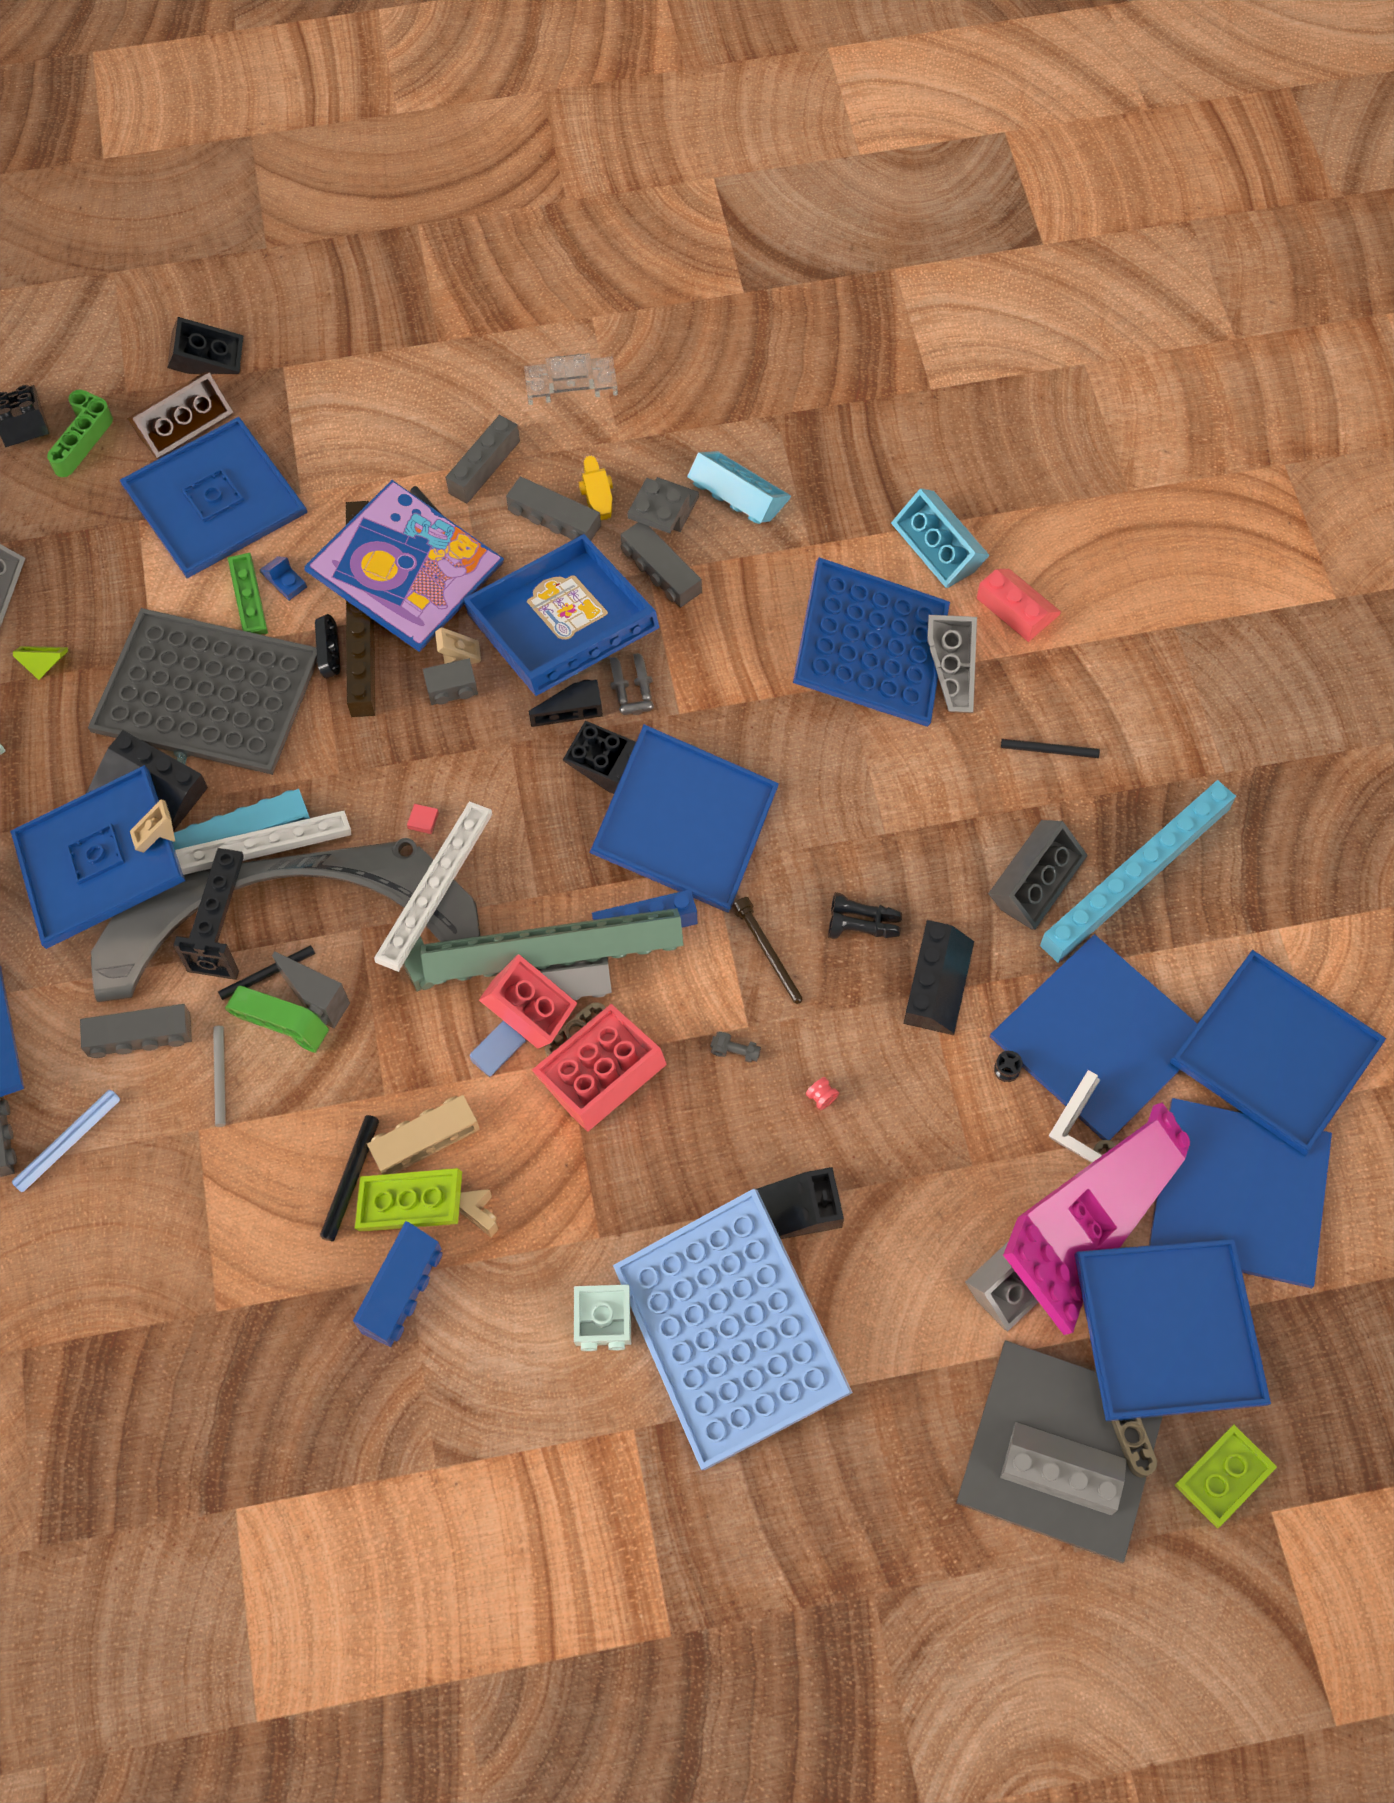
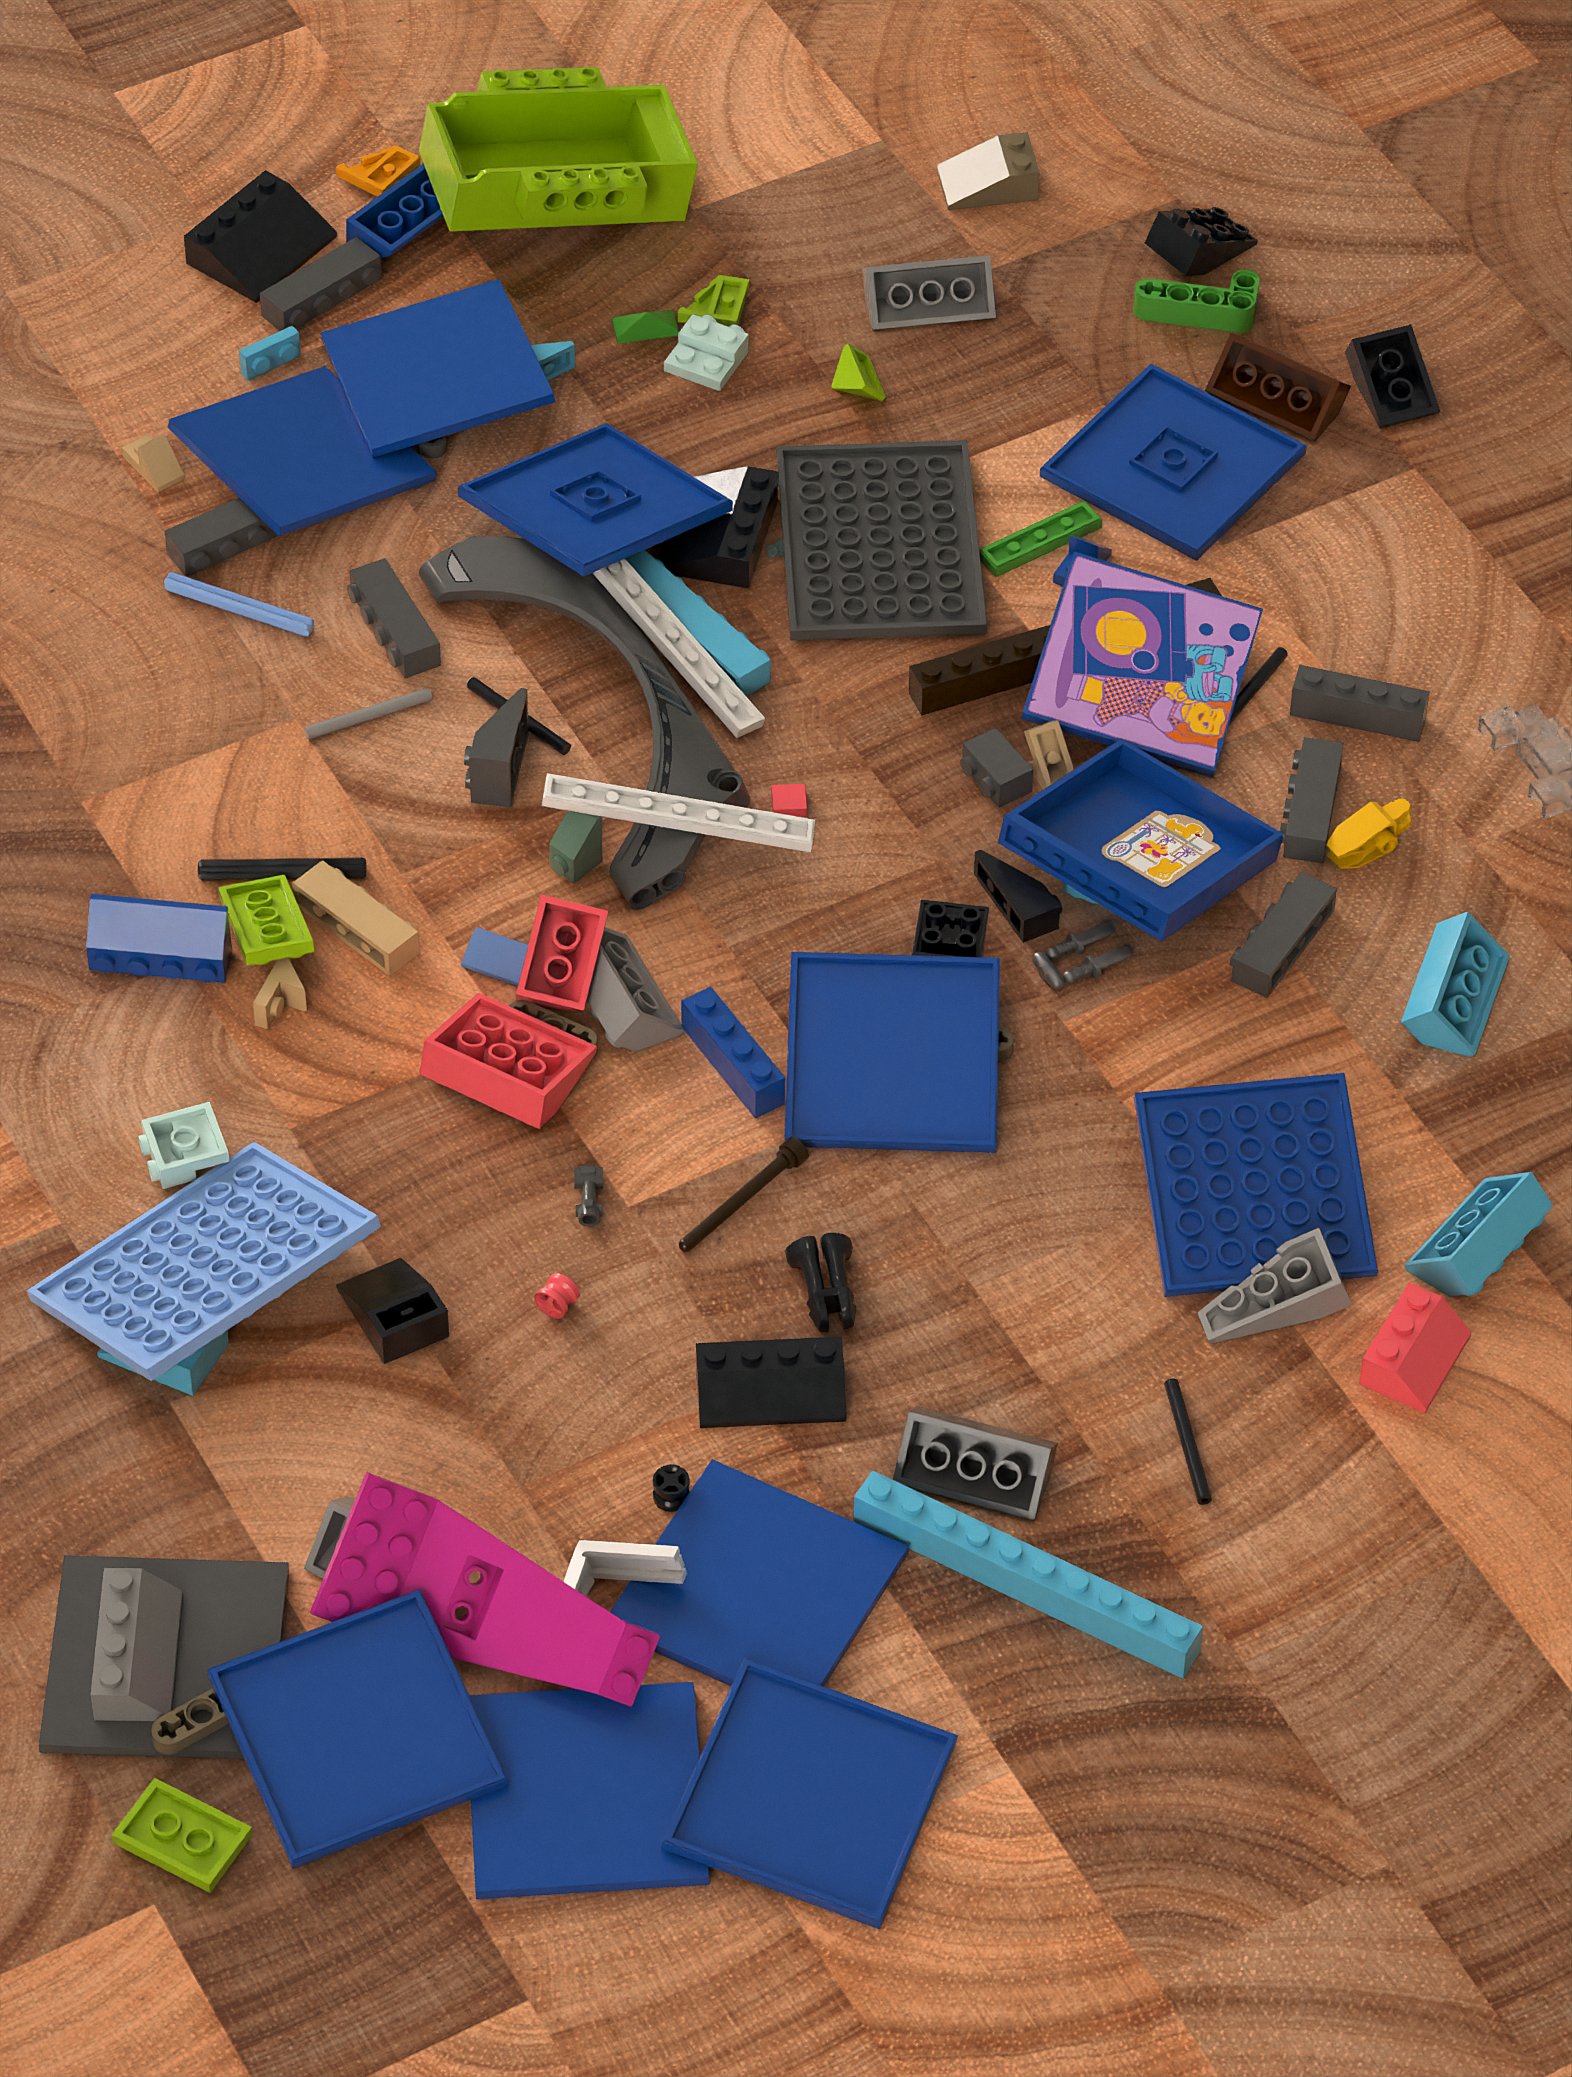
camera: 70 degrees right, 15 degrees down
tan slope [130,799,175,853] -> none
black bracket [173,848,244,980] -> none
bright green beam [225,986,329,1053] -> none
black beam [315,614,340,679] -> none
sand green brick [421,908,684,984] -> none
dark grey bracket [627,477,699,534] -> none

